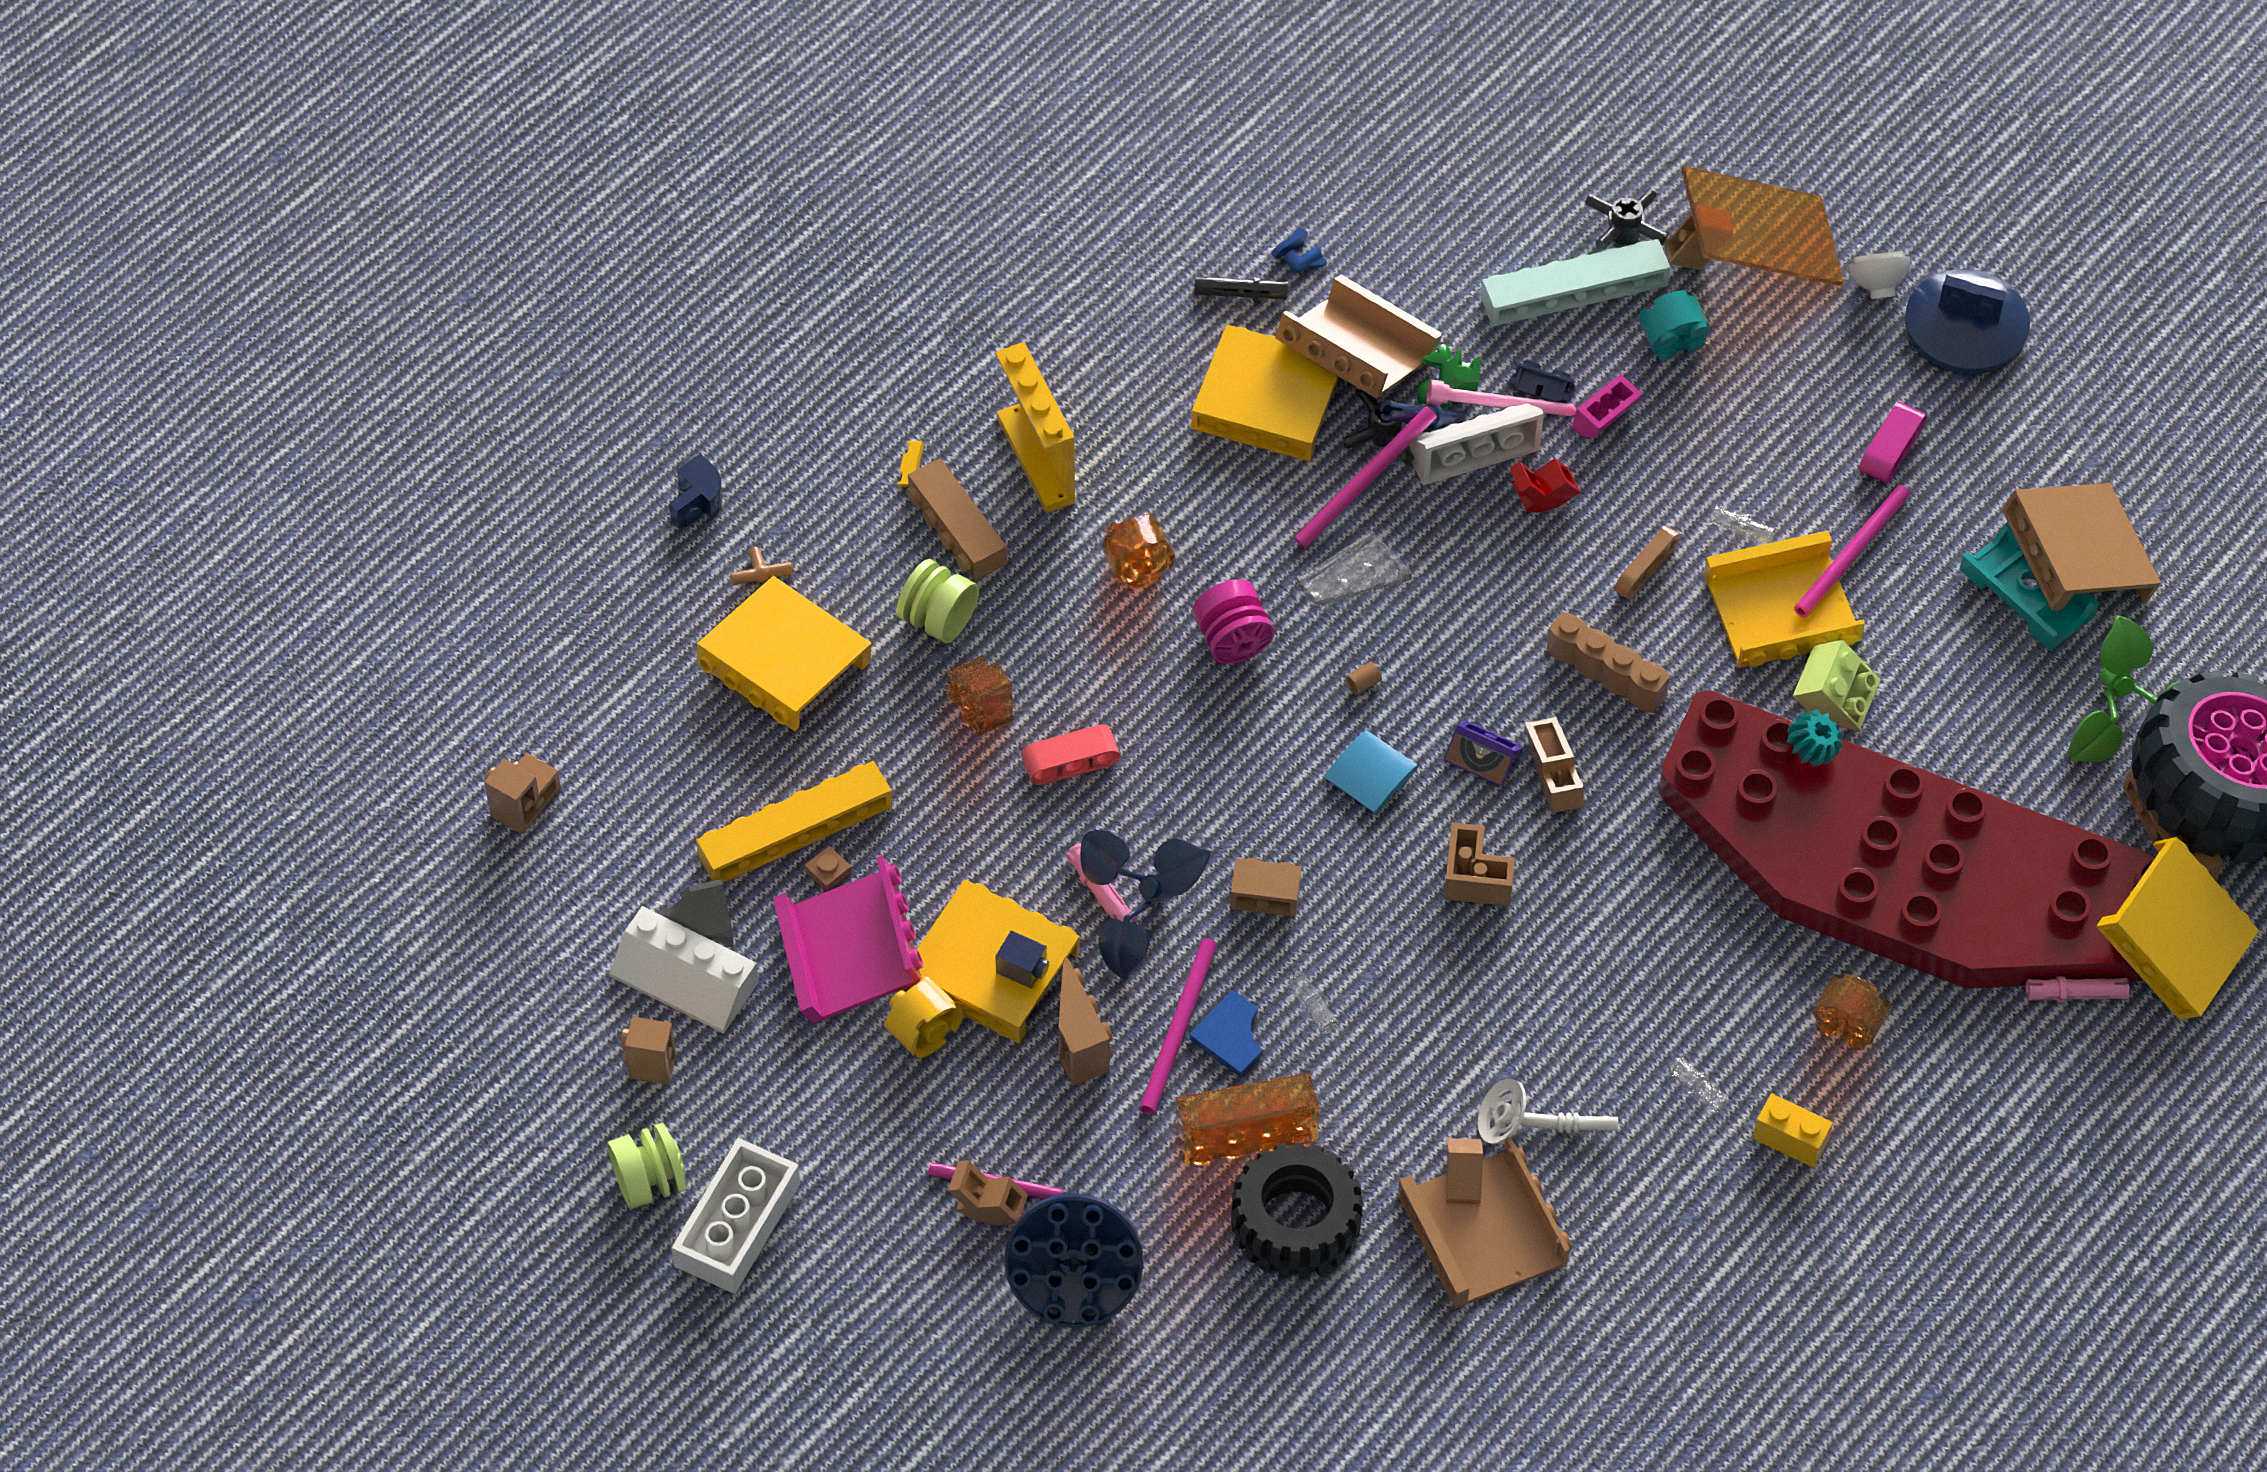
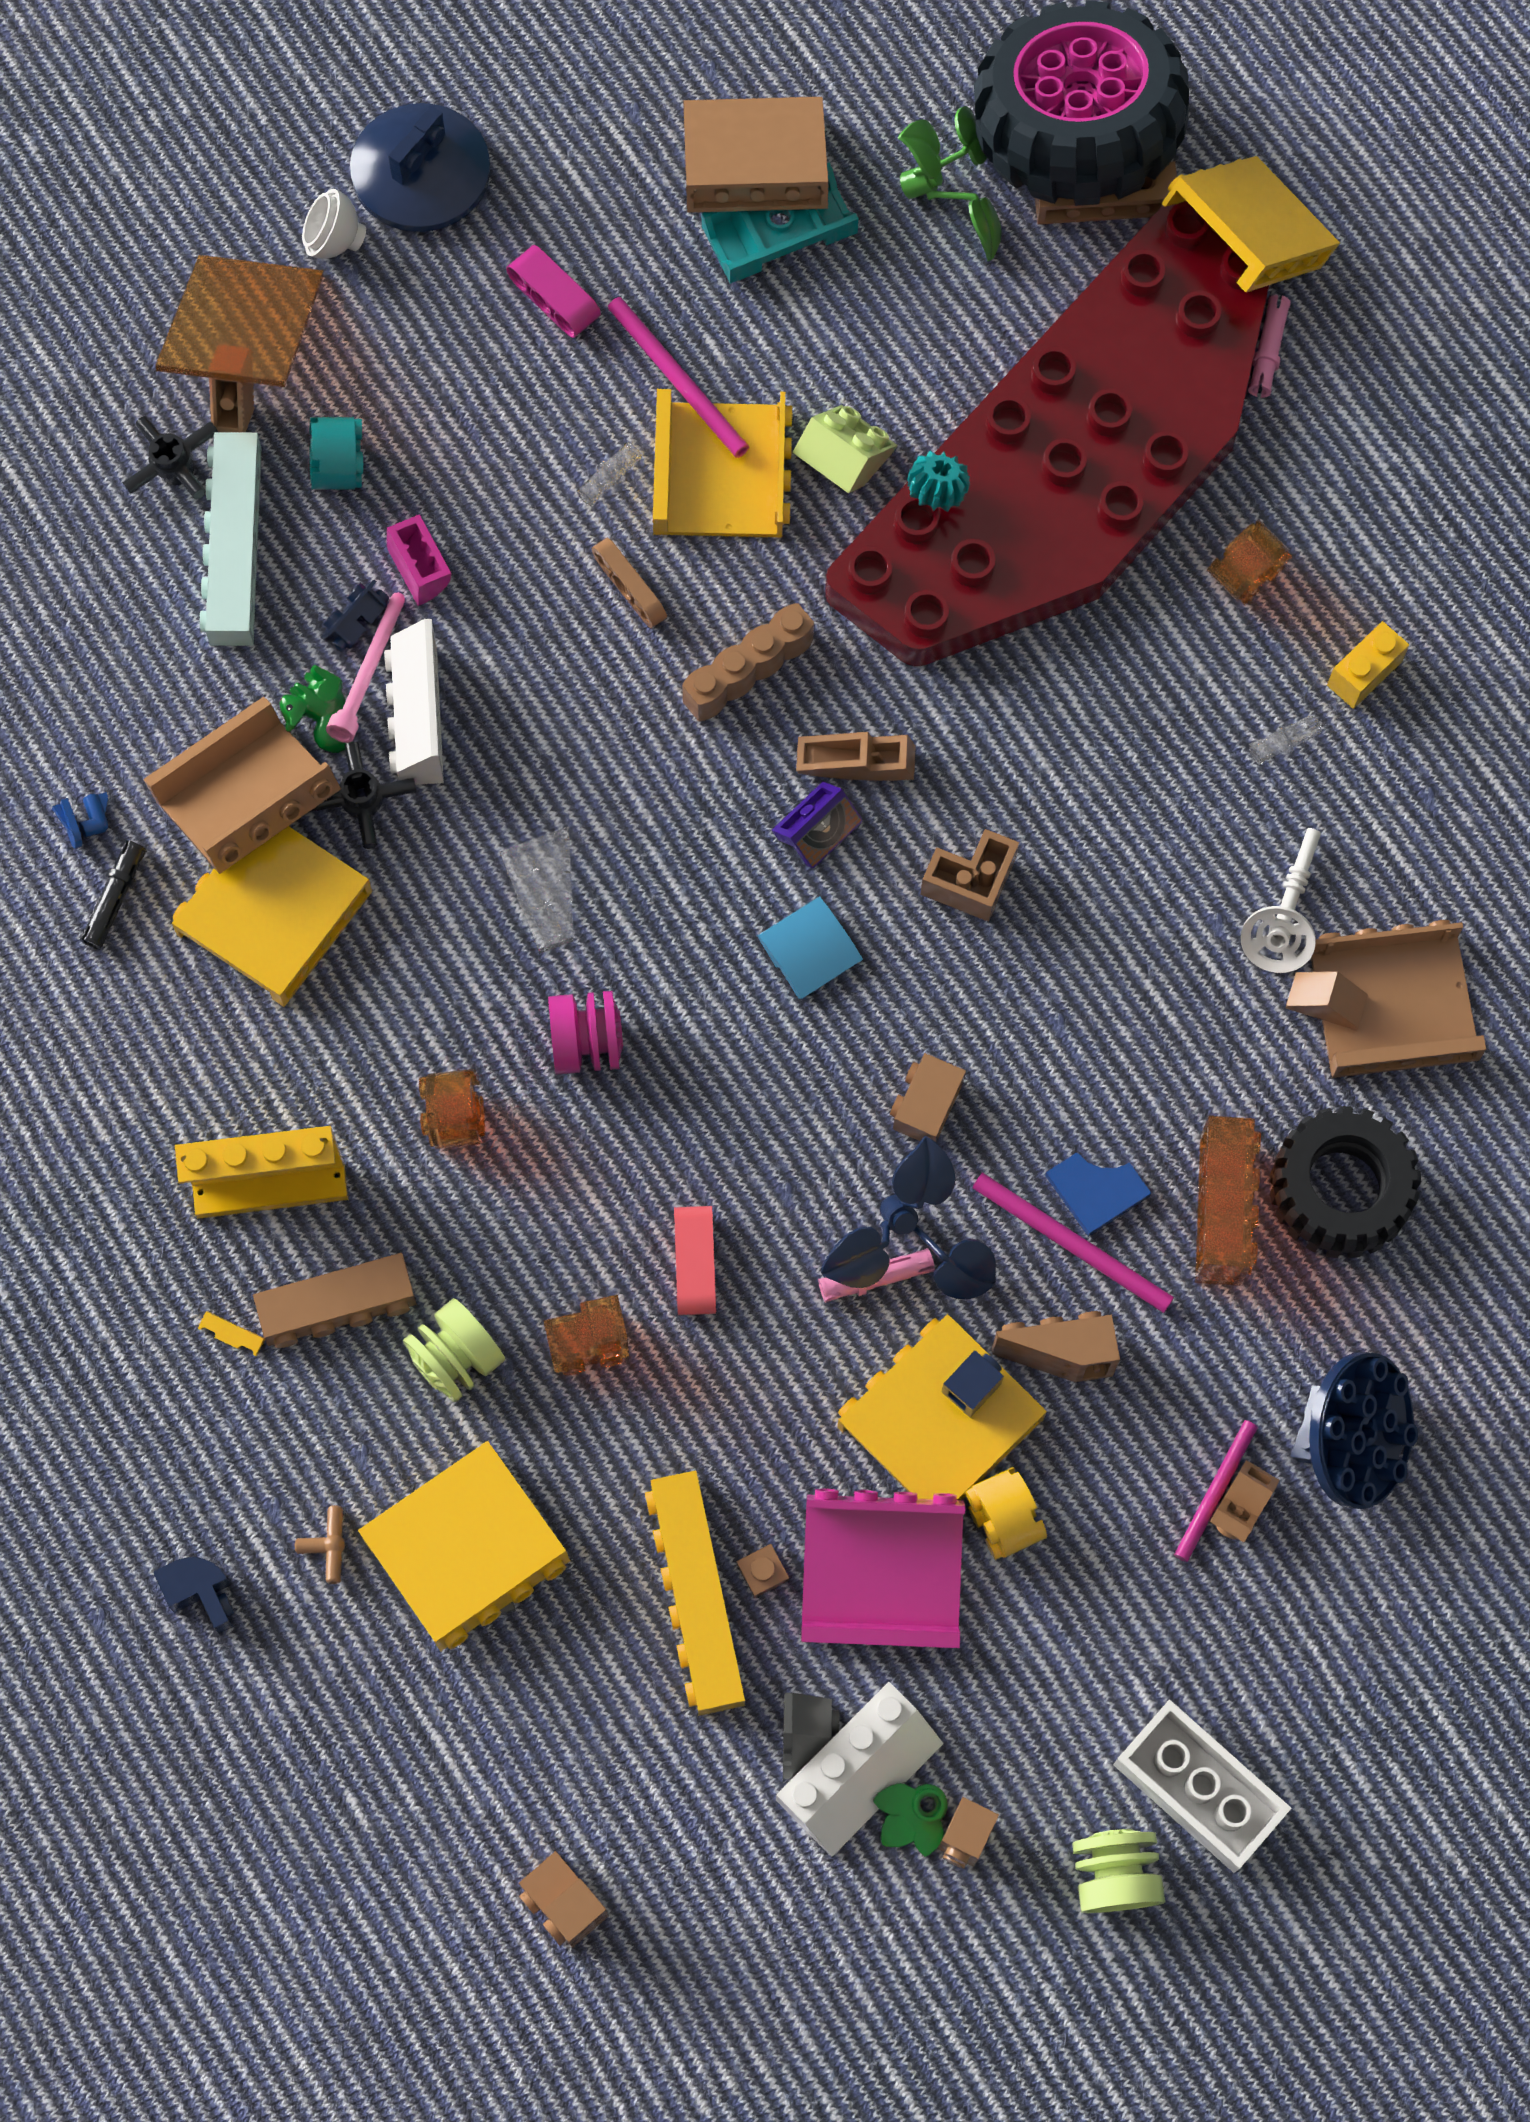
camera: 75 degrees left, 15 degrees up
clear axle [1289,973,1339,1035] -> none
dark pink piece [1294,406,1437,549] -> none
medium nougat hinge [1345,661,1382,695] -> none
dark blue pin [1380,400,1463,430] -> none
red brick [1509,458,1581,513] -> none
none -> green plate [873,1783,948,1857]

